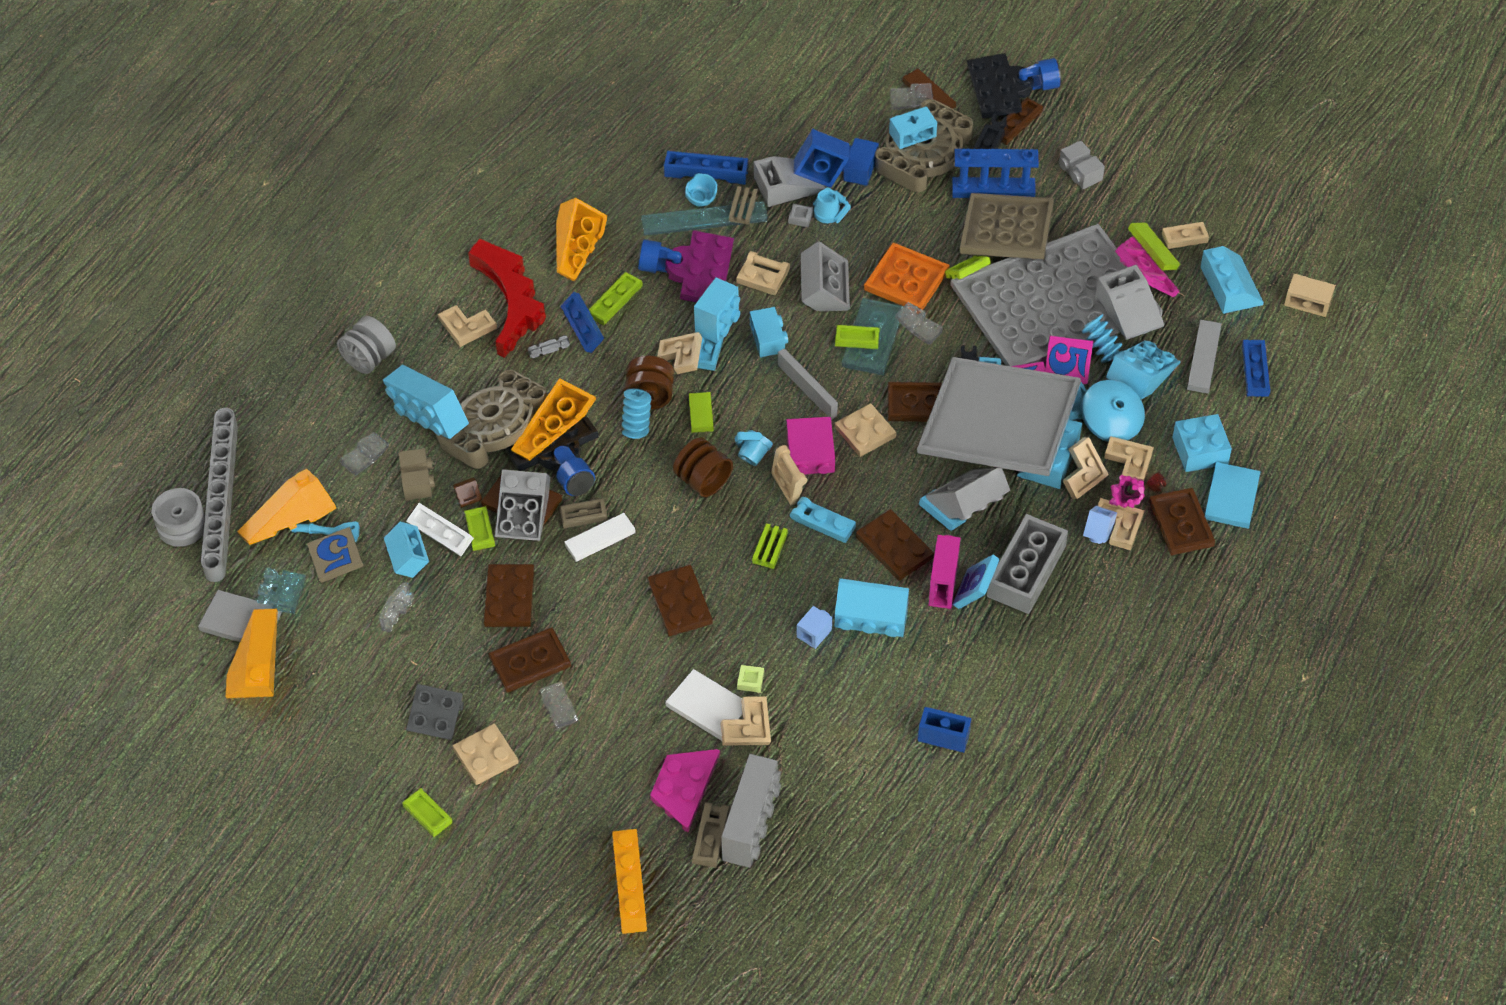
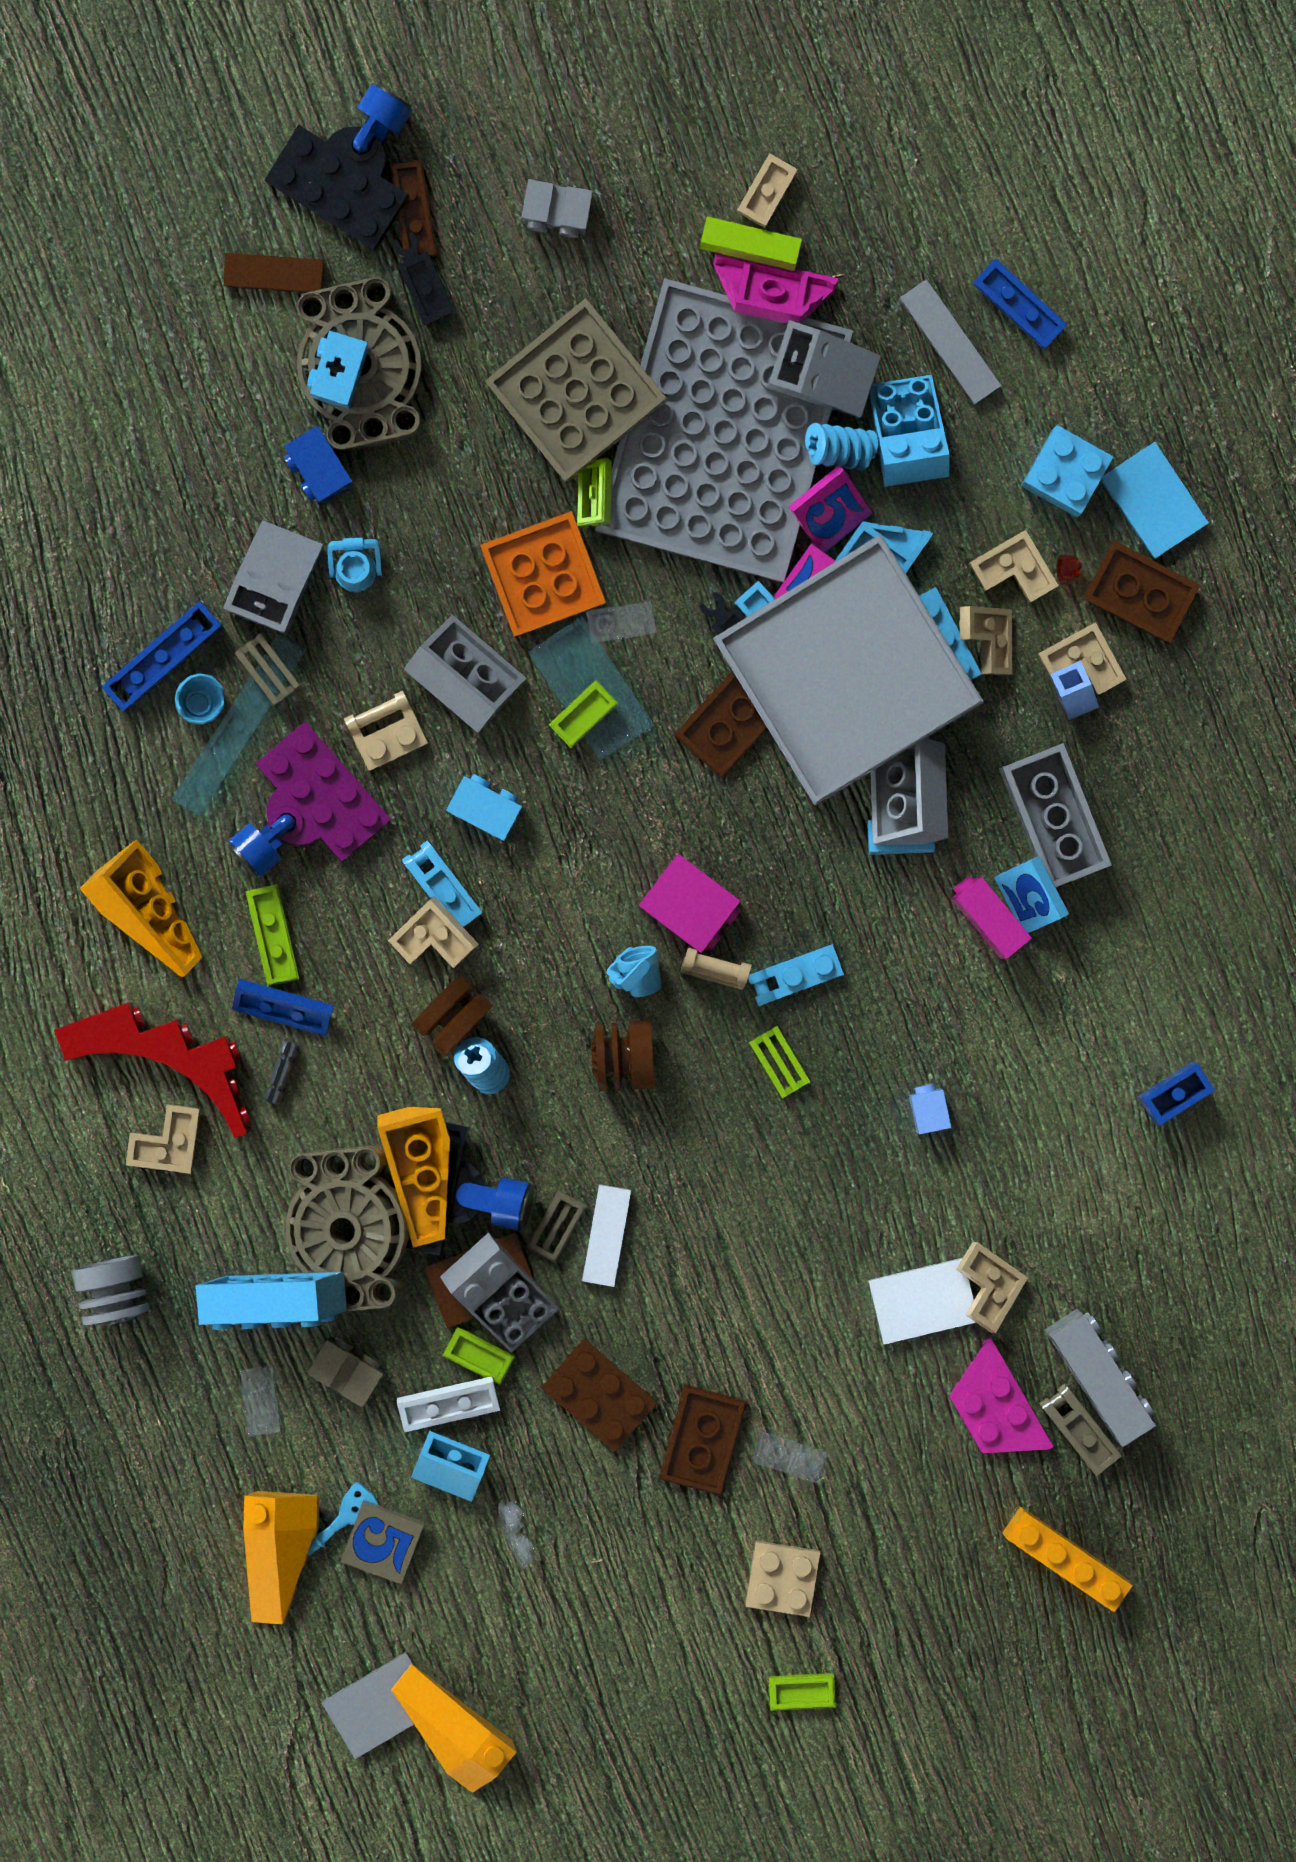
camera: 55 degrees left, 35 degrees up
light grey wheel [151,488,205,547] -> none
light grey beam [201,408,238,582] -> none
clear light blue plate [257,568,306,614] -> none
dark grey hinge [406,684,464,740] -> none
reddish brown tile [453,477,482,508] -> none
reddish brown plate [647,565,713,637] -> none
lime tile [689,392,714,433] -> none
medium azure brick [694,278,740,344] -> none
yellowish green plate [737,665,764,693] -> none
light grey tile [778,349,838,420] -> none
light grey tile [788,204,813,227] -> none
blue brick [794,129,850,188] -> none
medium azure slope [834,578,909,637] -> none
tan plate [835,403,896,457] -> none
reddish brown plate [856,509,934,581] -> none
clear slope [890,83,933,110] -> none
blue fence [952,149,1039,198] -> none
medium azure dish [1081,380,1145,442] -> none
dark pink piece [1109,475,1145,508] -> none
medium azure slope [1200,246,1264,314] -> none
tan brick [1284,274,1336,317] -> none

